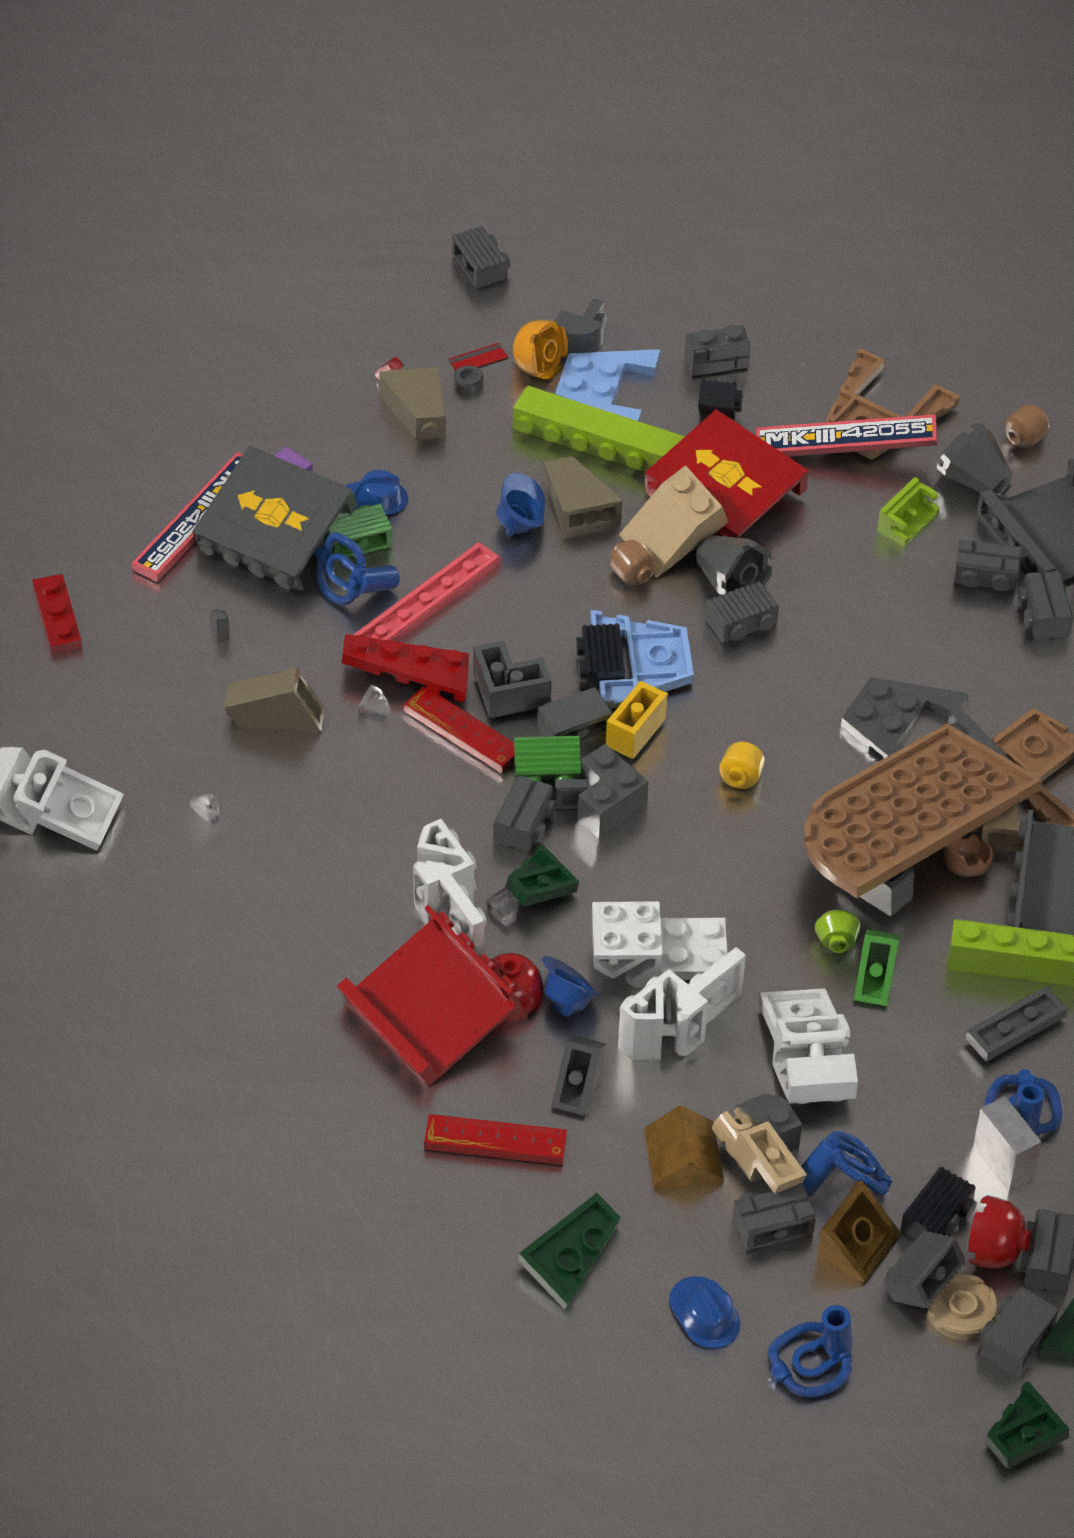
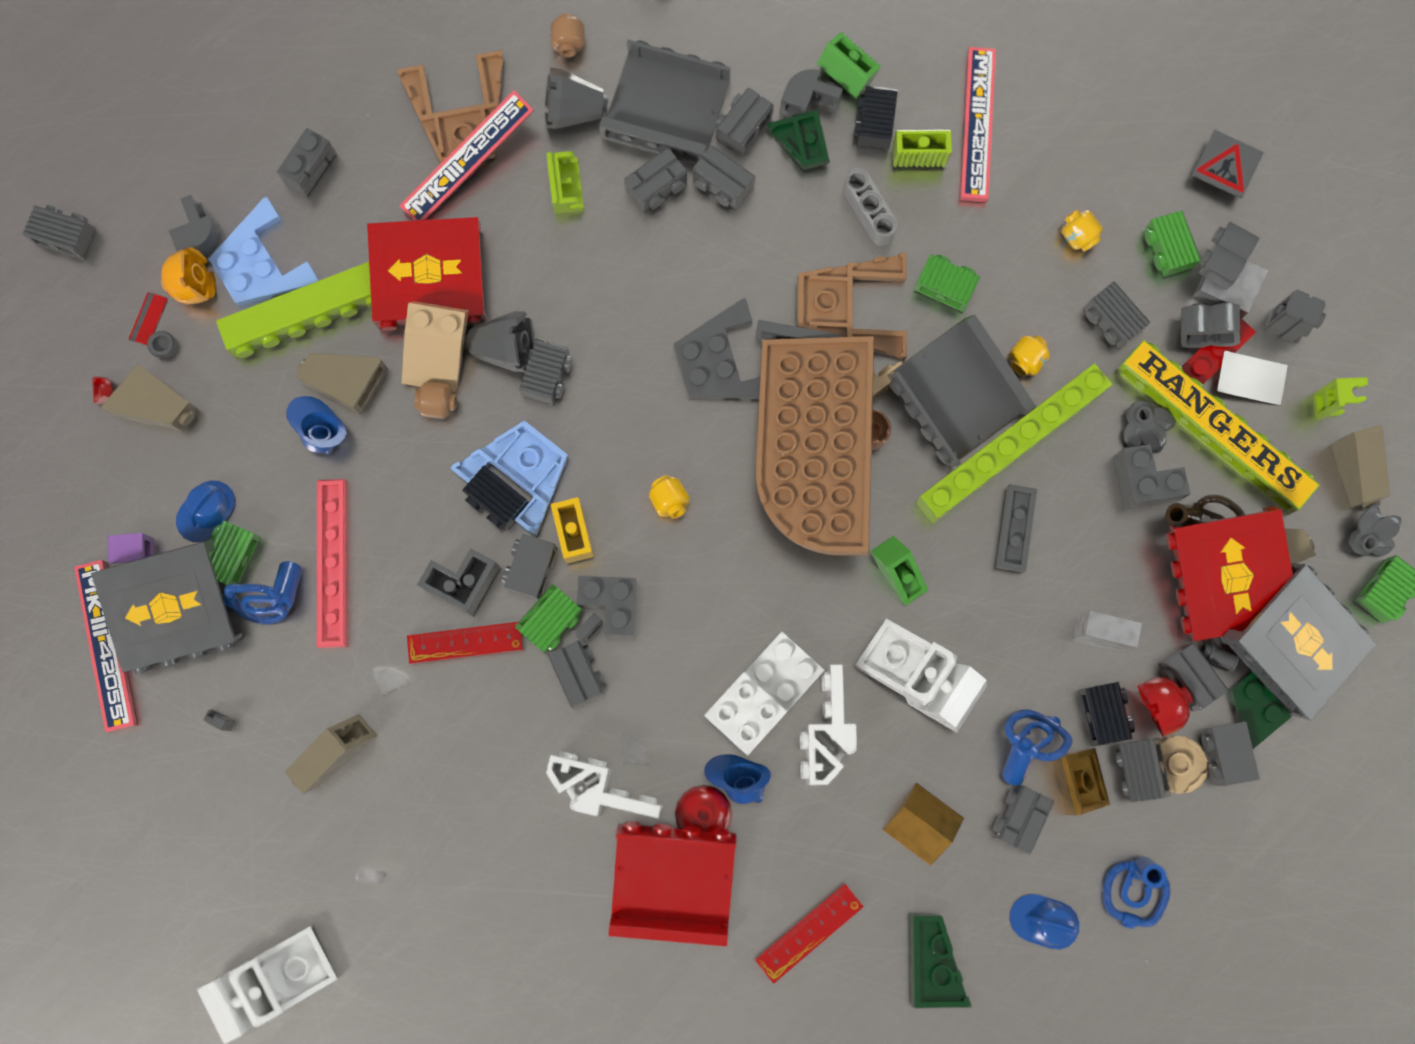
camera: 45 degrees left, 30 degrees up
red plate [32,574,82,655] -> none
red wing [341,634,470,702] -> none
dark green wing [505,845,579,906] -> none
dark grey slope [551,1035,607,1116] -> none
black brick [698,378,743,419] -> none
tan plate [712,1107,807,1194] -> none
dark grey slope [735,1093,802,1152] -> none
lime cone [815,910,860,953] -> none
blue piece [984,1069,1063,1136] -> none
dark green wing [986,1381,1069,1469] -> none

